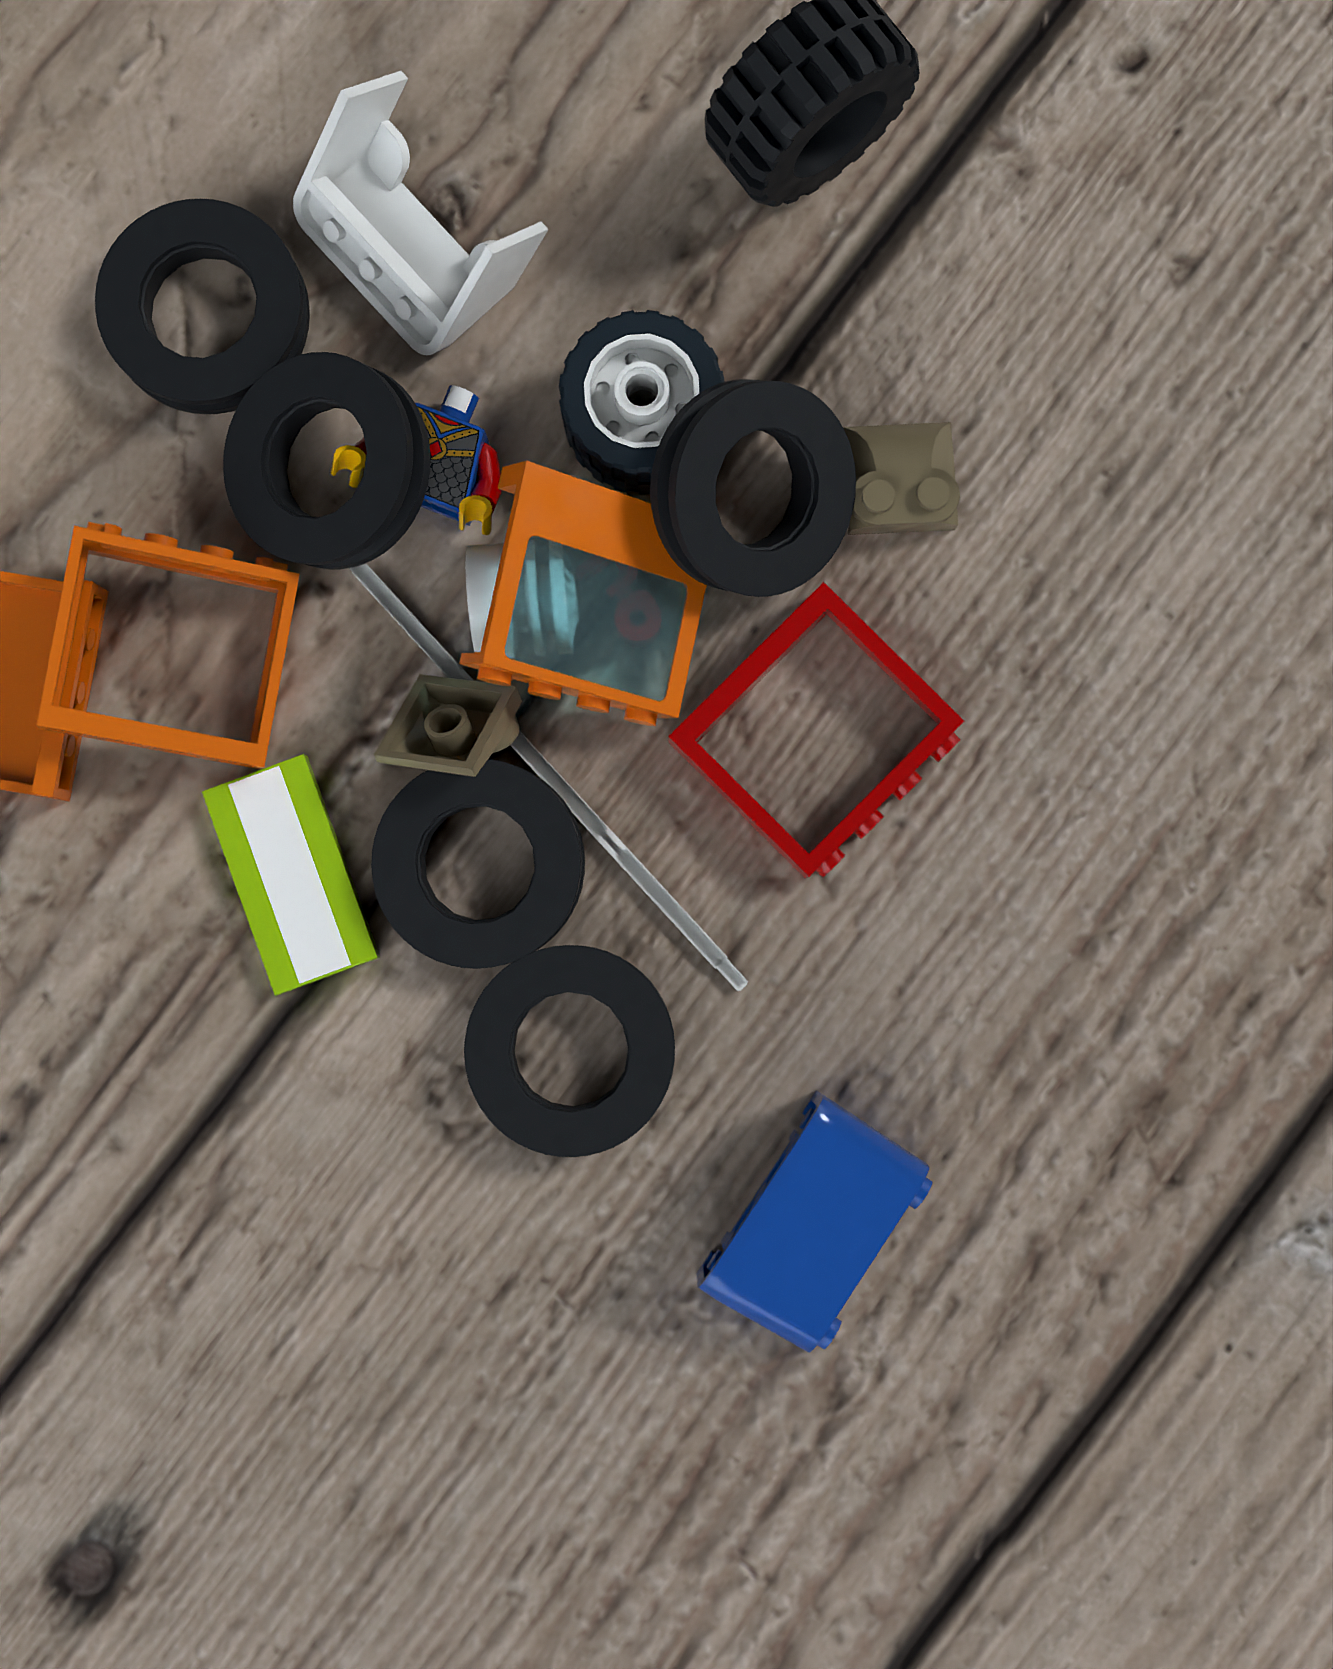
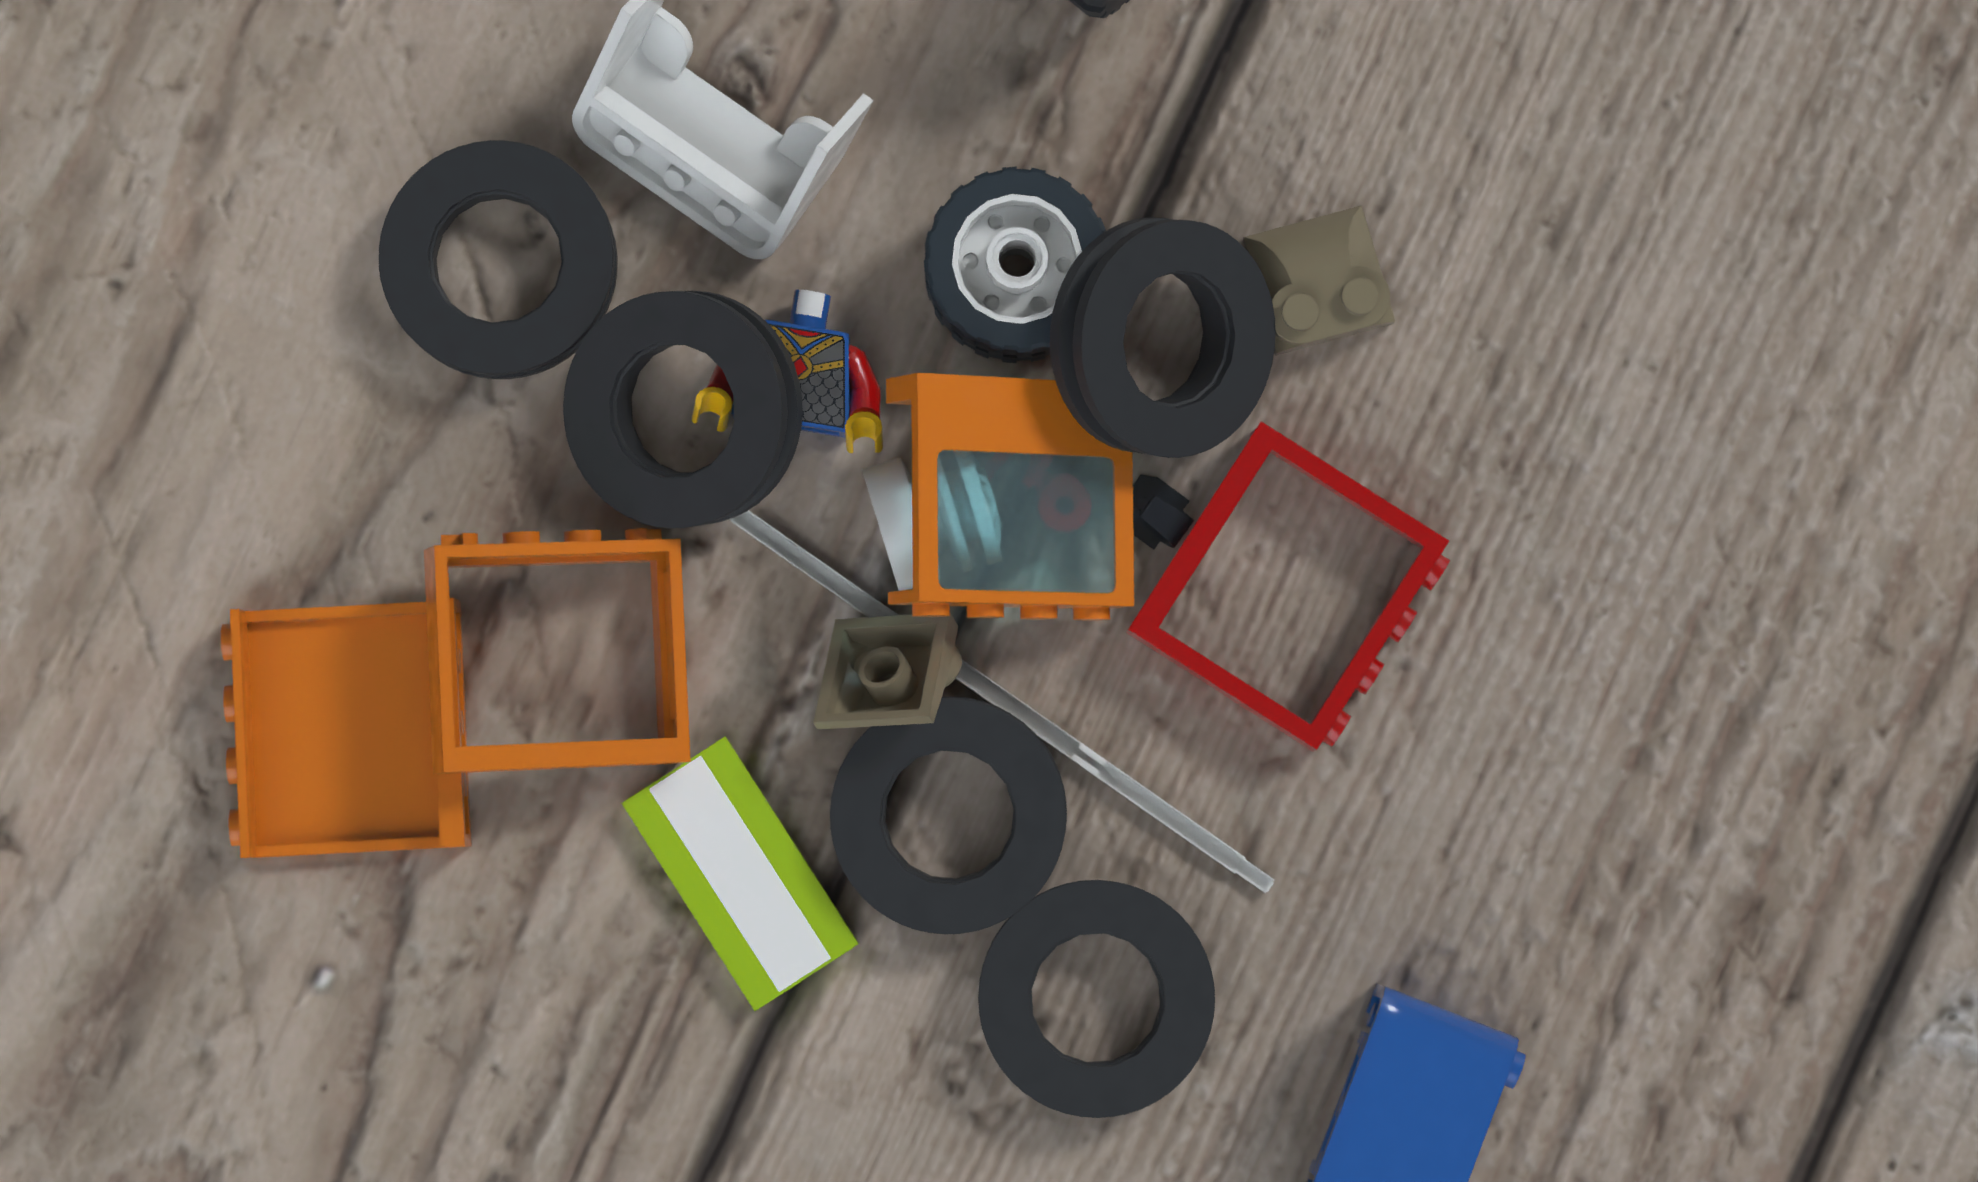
camera: 20 degrees left, 0 degrees up
none -> black piece [1133,475,1195,550]

